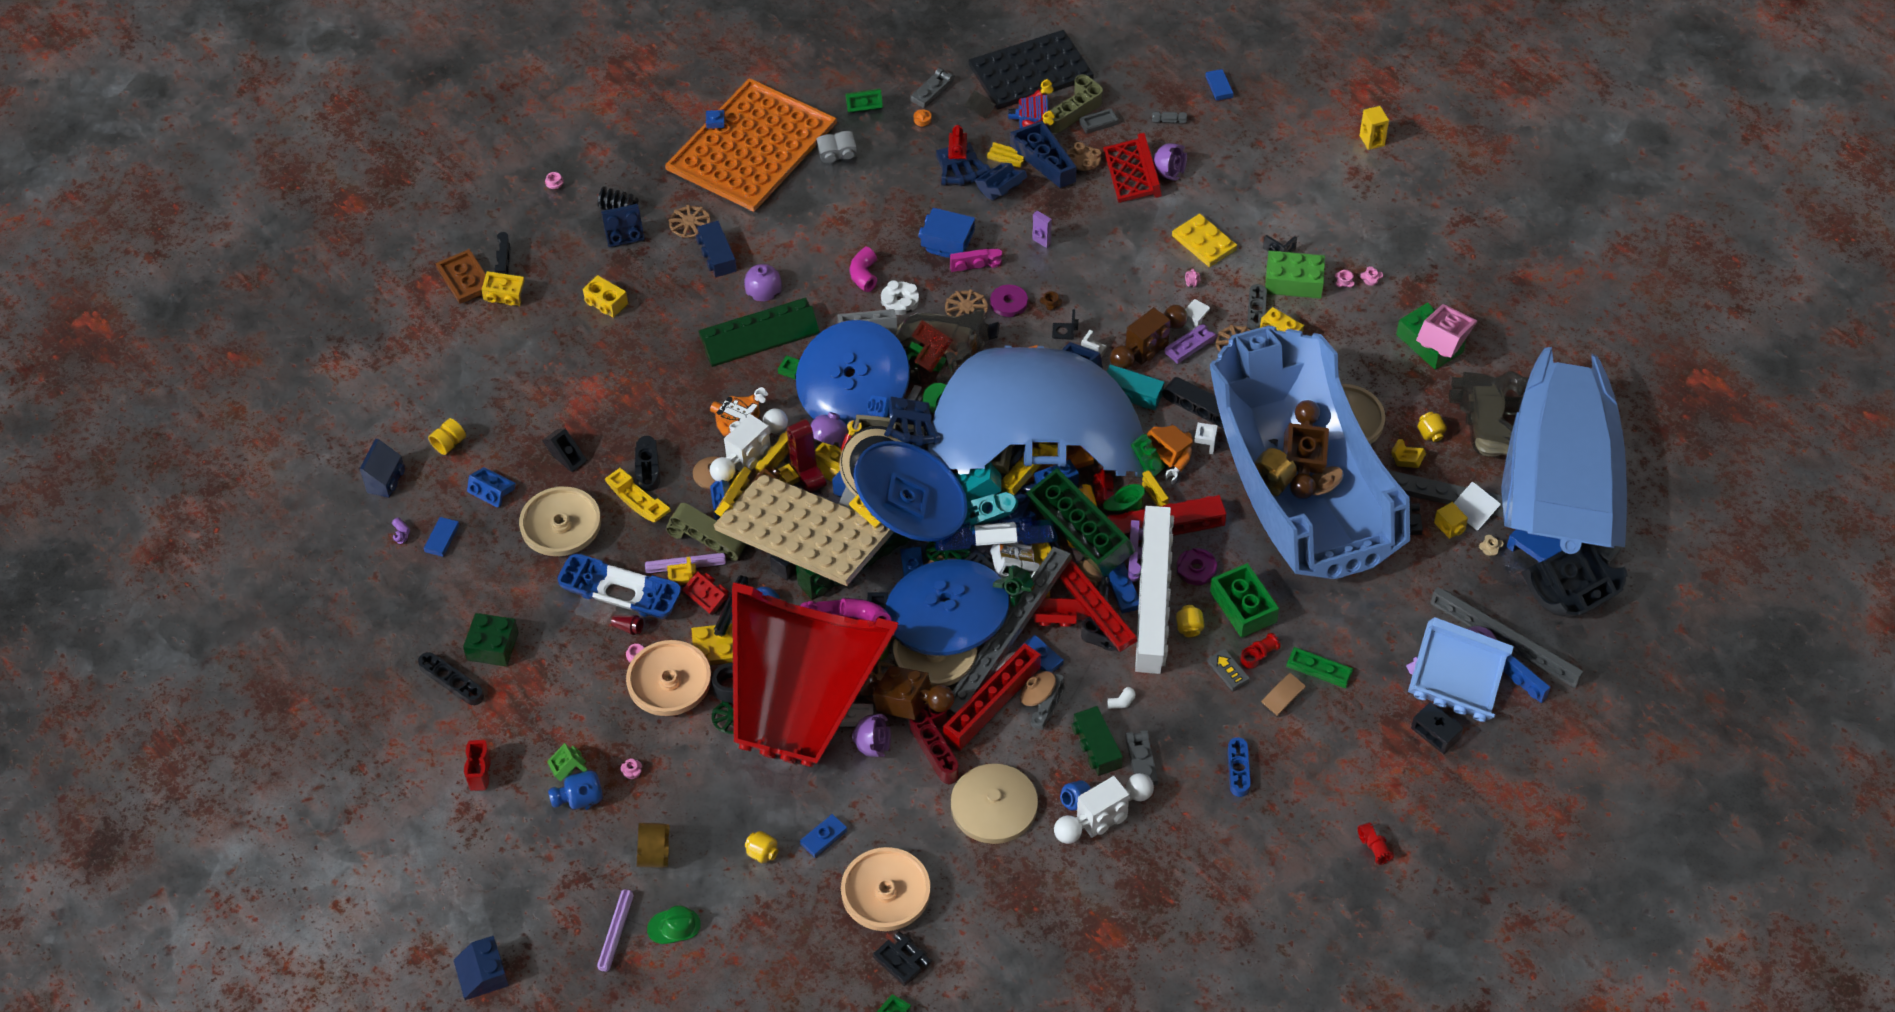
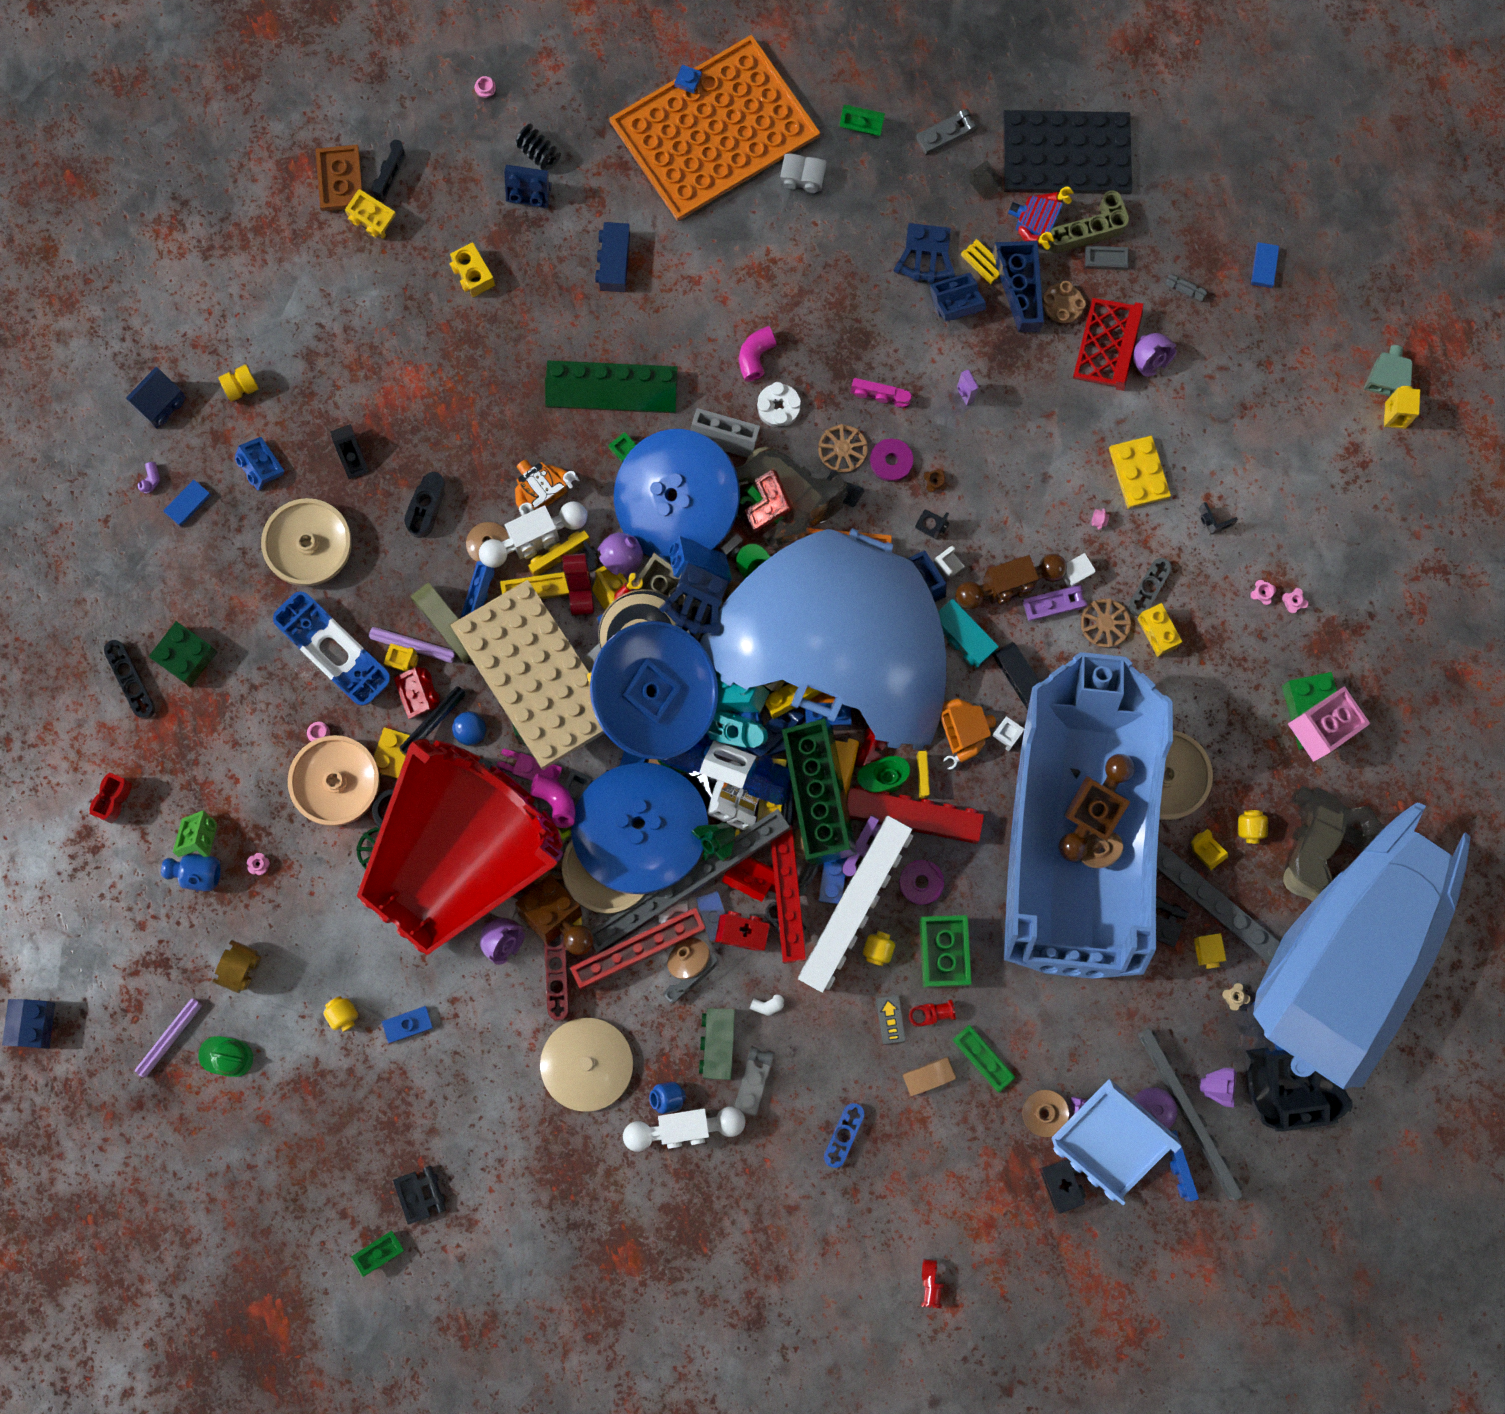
camera: 20 degrees right, 25 degrees up
yellow slope [605,468,671,522] -> none
dark red cone [611,615,644,635] -> none
medium nougat wheel [669,205,710,238] -> none
yellow plate [715,466,751,517] -> none
medium lavender cylinder [744,264,782,301] -> none
reddish brown bracket [750,464,786,485] -> none
light nougat dish [841,847,930,931] -> none
orange tile [914,109,931,127] -> none
blue brick [919,208,975,258] -> none
red hinge [948,125,967,159] -> none
green plate [1131,434,1165,477] -> none
pearl gold brick [1254,448,1297,496] -> none
bright green brick [1265,251,1325,299] -> none
white sticker [1454,482,1500,531] -> none
none -> red brick [715,911,770,951]
none -> medium nougat dish [1022,1090,1069,1137]
none -> medium lavender brick [1200,1068,1237,1108]
none -> sand green torso [1364,345,1412,397]

